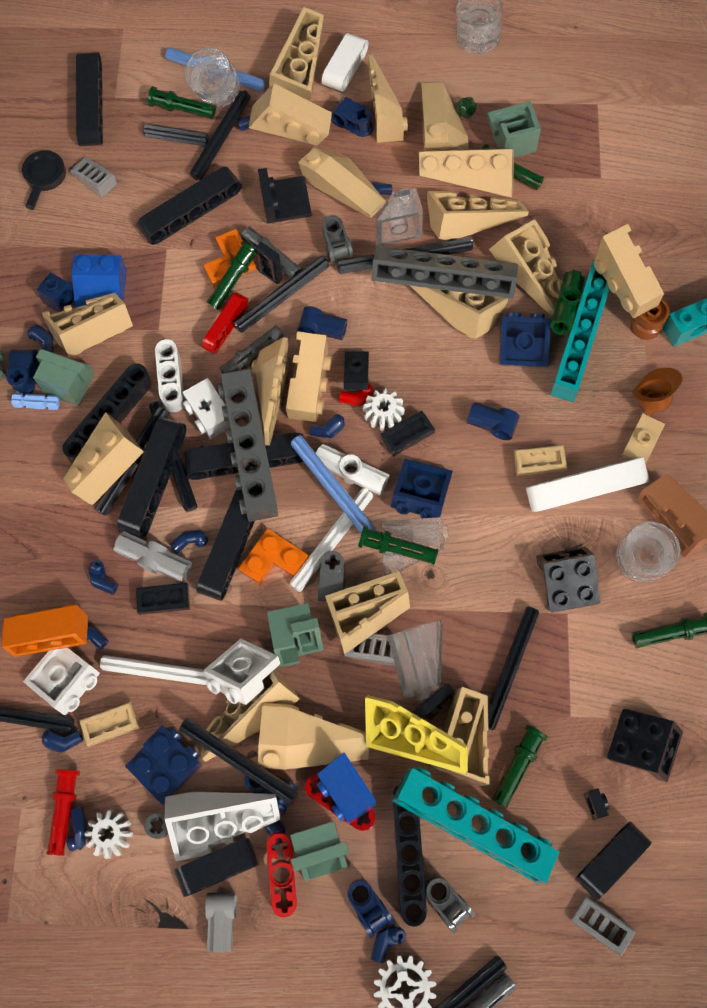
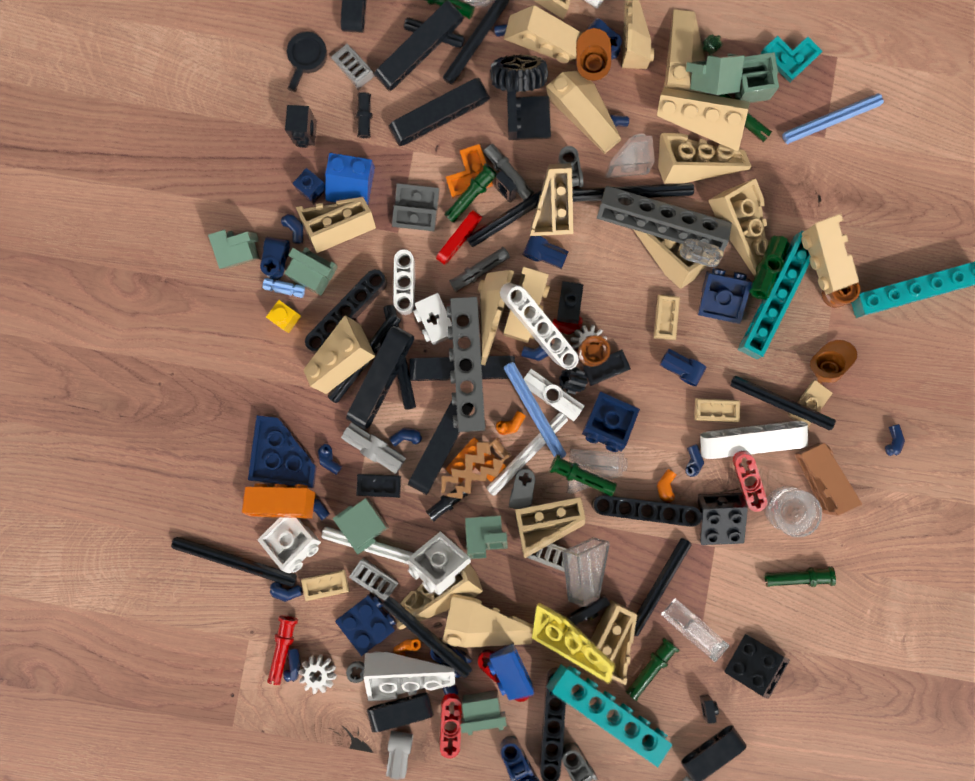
camera: 15 degrees right, 15 degrees up
none -> dark blue plate [248,415,317,488]
none -> yellow brick [266,300,301,333]
none -> black brick [285,105,317,148]
none -> sand green plate [333,498,389,555]
none -> light grey slope [349,558,399,600]
none -> black pin [356,92,373,139]
none -> black beam [374,1,464,91]
none -> dark grey slope [392,183,440,231]
none -> orange arm [392,639,421,656]
none -> black pin [426,484,468,522]
none -> medium nougat piece [441,438,511,499]
none -> black gear [490,54,548,93]
none -> orange arm [495,411,526,435]
none -> white beam [500,283,579,370]
none -> tan wedge [530,163,573,236]
none -> black gear [559,367,588,395]
none -> dark orange piece [576,28,611,81]
none -> dark orange wheel [577,335,610,367]
none -> black beam [592,495,702,527]
none -> tan plate [653,295,680,341]
none -> orange arm [657,469,676,503]
none -> clear slope [661,598,730,662]
none -> clear beam [680,239,723,267]
none -> dark blue arm [685,444,704,477]
none -> sand green plate [686,53,744,95]
none -> black axle [730,376,836,430]
none -> beam [733,450,767,512]
none -> teal plate [761,36,823,83]
none -> medium blue axle [782,93,884,144]

